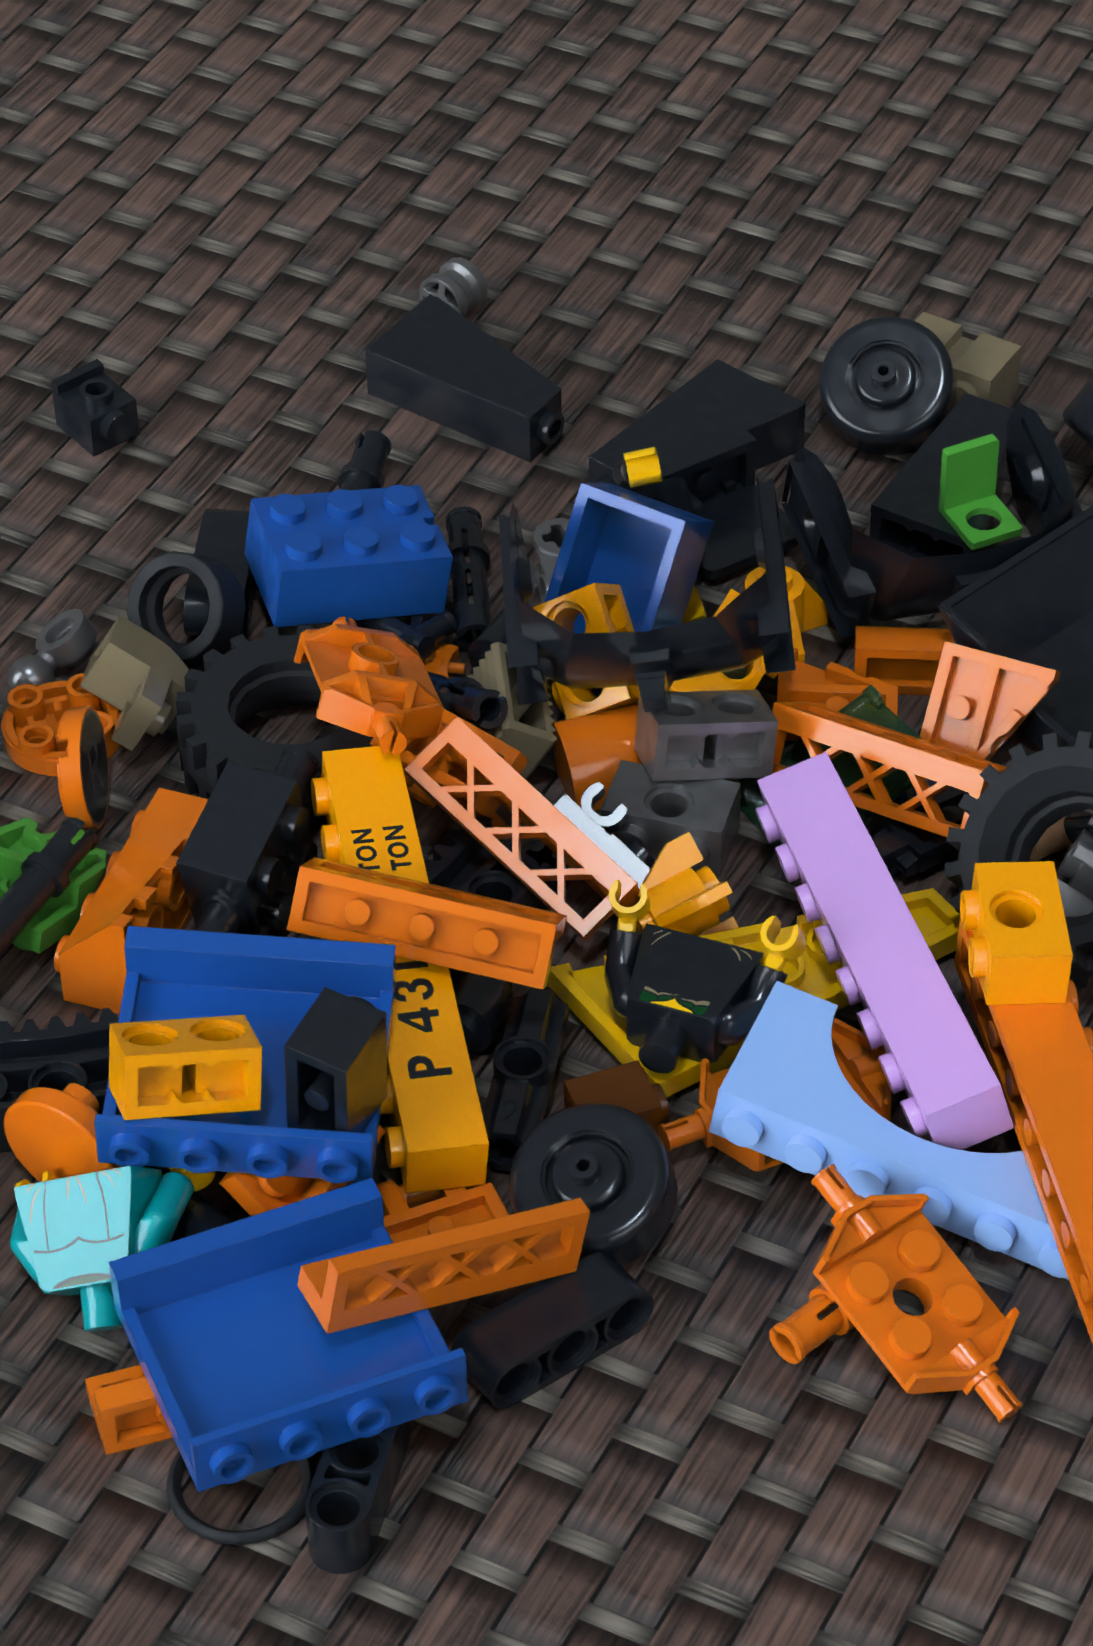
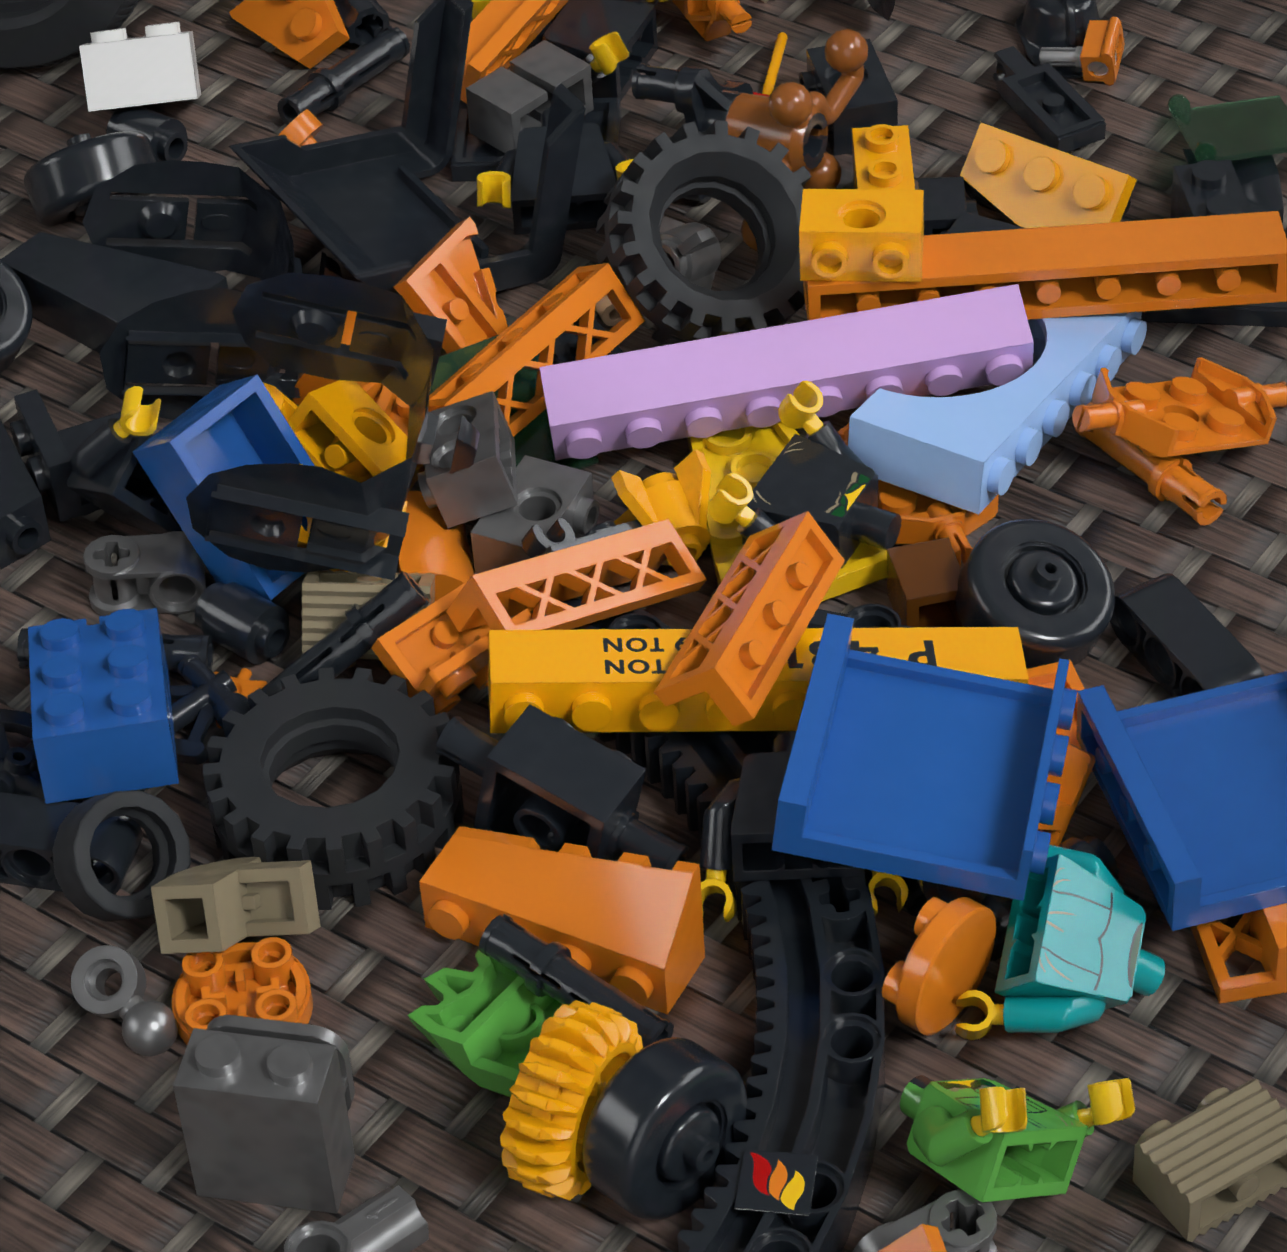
camera: 80 degrees left, 0 degrees up
tile [56,706,110,830] -> none
light orange brick [109,1014,262,1120] -> none
black brick [284,987,387,1133] -> none
orange plate [294,616,444,755] -> none
orange fence [297,1198,590,1334] -> none
bright green bracket [938,434,1023,550] -> none

